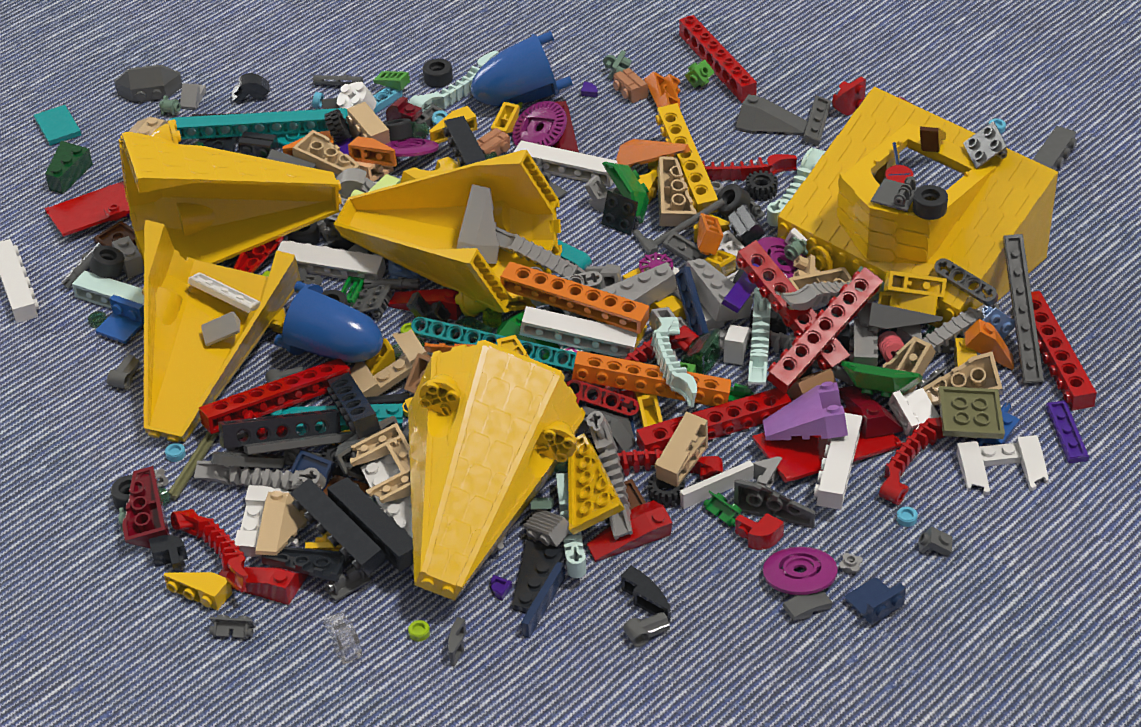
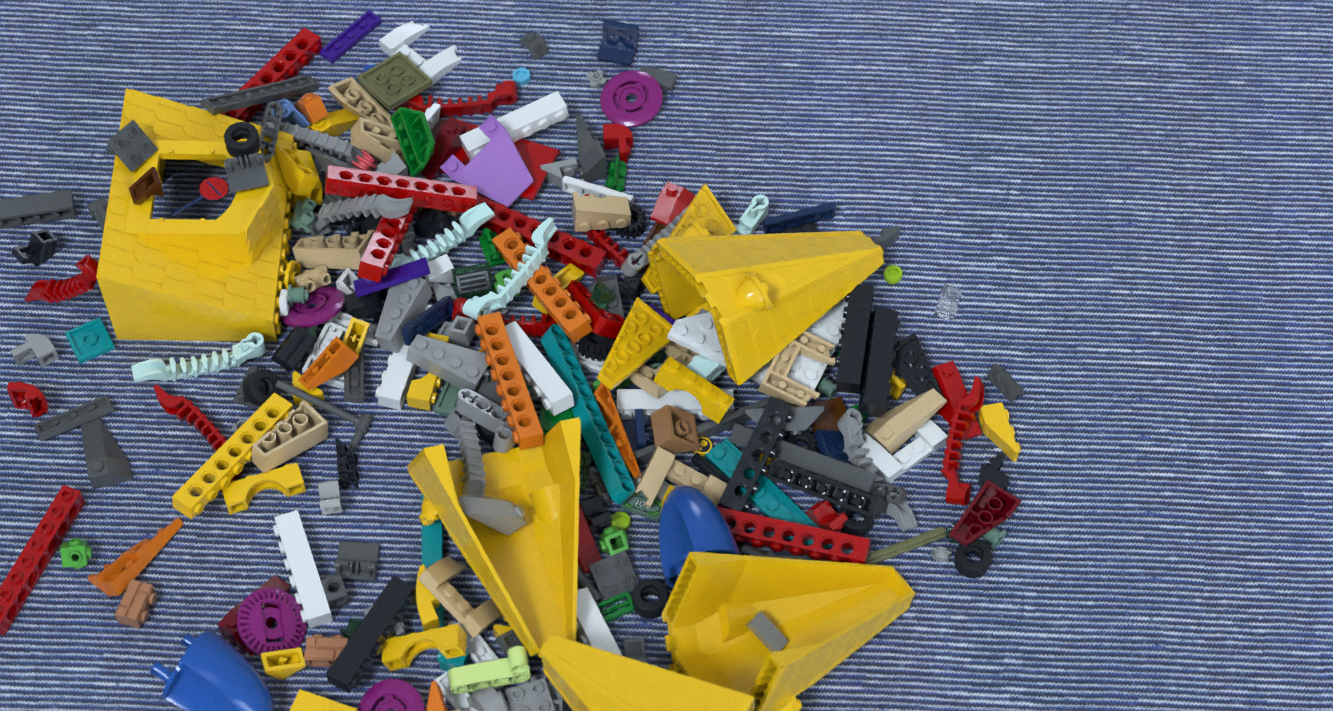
camera: 135 degrees left, 15 degrees up
dark grey piece [107,354,140,390] -> none
medium azure tile [165,443,186,462] -> none
white tile [188,272,261,313] -> none
dark purple tile [581,81,598,97] -> none
light grey brick [585,264,622,289] -> none
green wedge [602,162,649,224] -> none
sand green hips [603,50,632,80] -> none
orange wedge [616,139,691,167] -> none
black slope [621,565,671,622] -> none
dark grey piece [623,612,670,647] -> none
magenta wheel [639,252,674,273] -> none
black tyre [746,170,778,201] -> none
none -> clear green tile [591,282,616,309]
none -> bright green brick [598,526,629,556]

